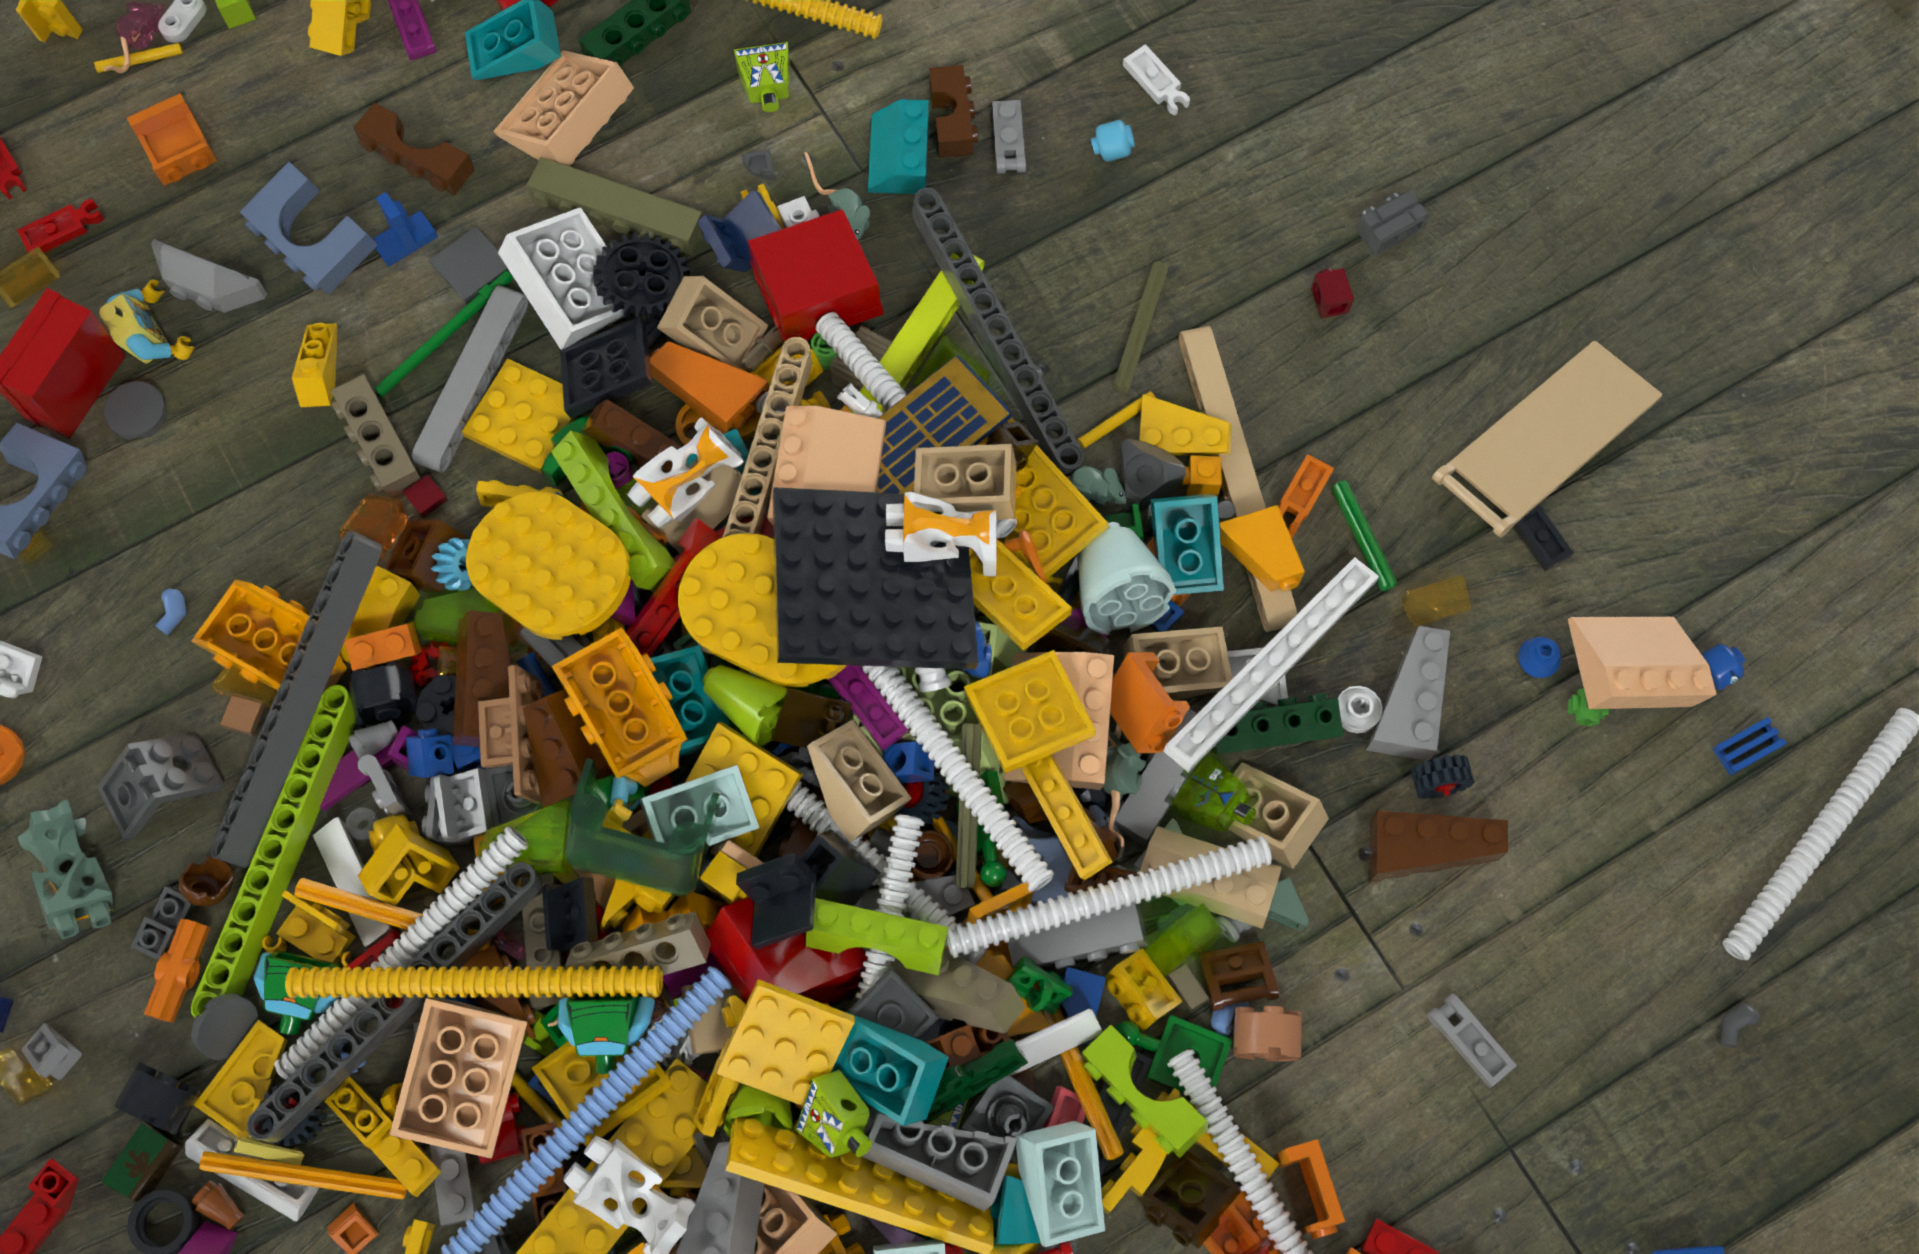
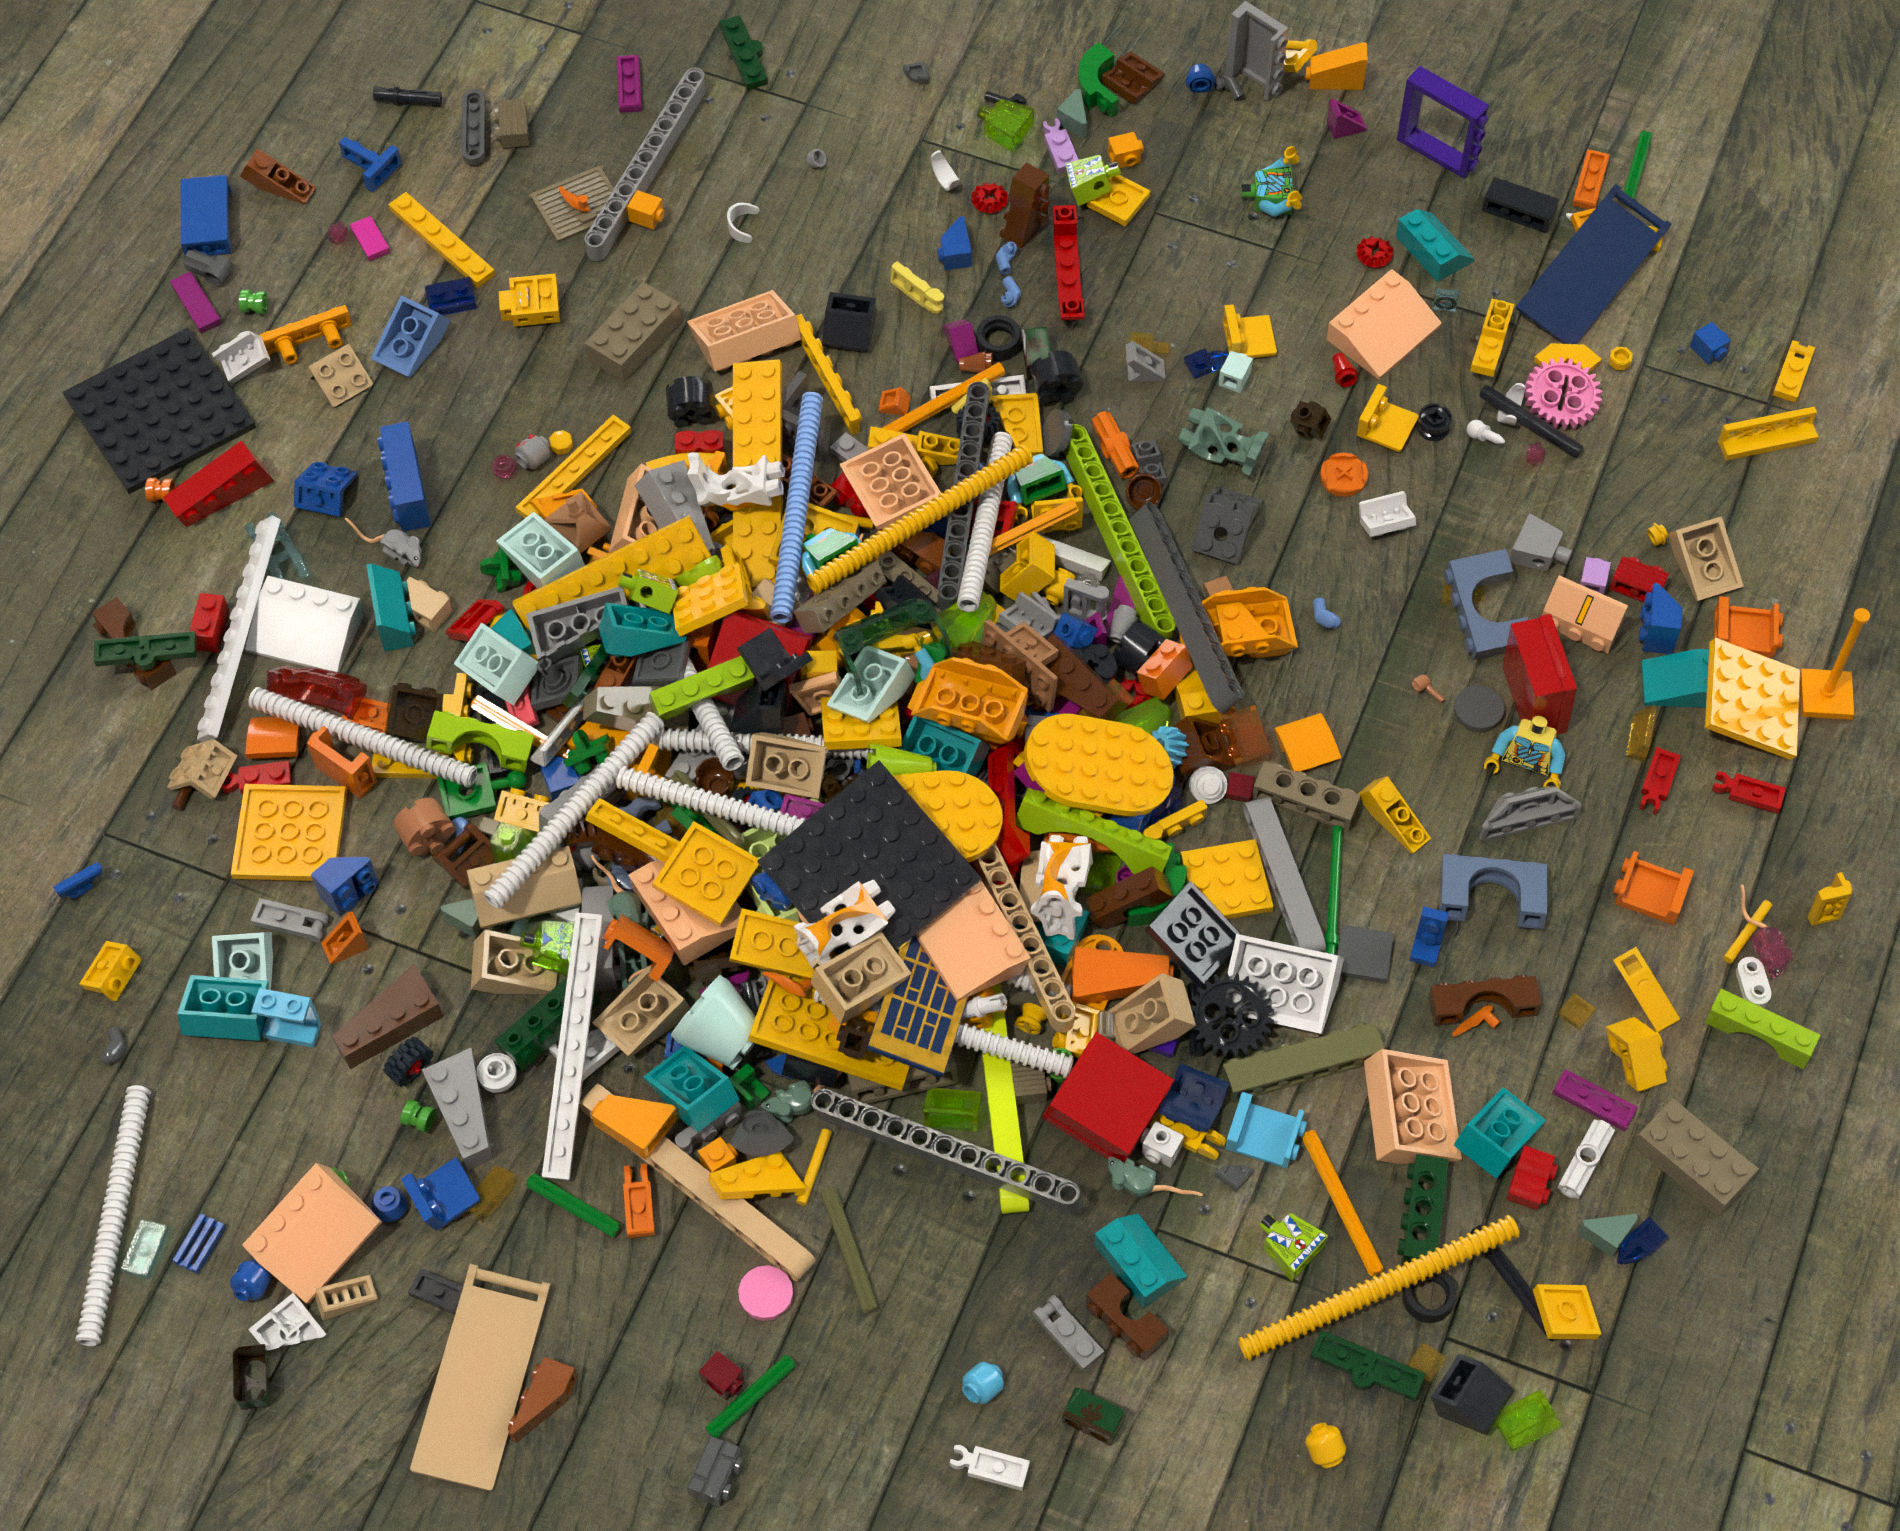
camera: 145 degrees right, 10 degrees down
none -> yellow bracket [79,941,142,1001]
none -> clear light blue plate [121,1219,169,1280]
none -> teal slope [177,975,269,1041]
none -> light aqua slope [212,932,273,990]
none -> yellow plate [231,784,347,881]
none -> dark brown piece [233,1344,270,1410]
none -> white slope [248,1293,326,1351]
none -> medium azure panel [251,988,322,1048]
none -> blue slope [311,857,379,917]
none -> tan slope [315,1275,378,1320]
none -> orange slope [321,912,369,964]
none -> bright green wheel [400,1099,437,1133]
none -> blue bracket [401,1158,481,1231]
none -> dark orange slope [508,1357,578,1443]
none -> green axle [706,1355,795,1438]
none -> bright pink tile [738,1265,794,1321]
none -> piece [1062,1387,1127,1446]
none -> white plate [1189,766,1227,804]
none -> light orange wing [1215,602,1269,642]
none -> medium azure panel [1225,1092,1307,1168]
none -> light orange slope [1274,713,1341,772]
none -> light orange axle [1302,1130,1383,1276]
none -> nougat hand [1412,675,1445,703]
none -> orange bar [1452,1005,1500,1037]
none -> clear yellow tile [1558,993,1596,1030]
none -> yellow slope [1613,947,1681,1033]

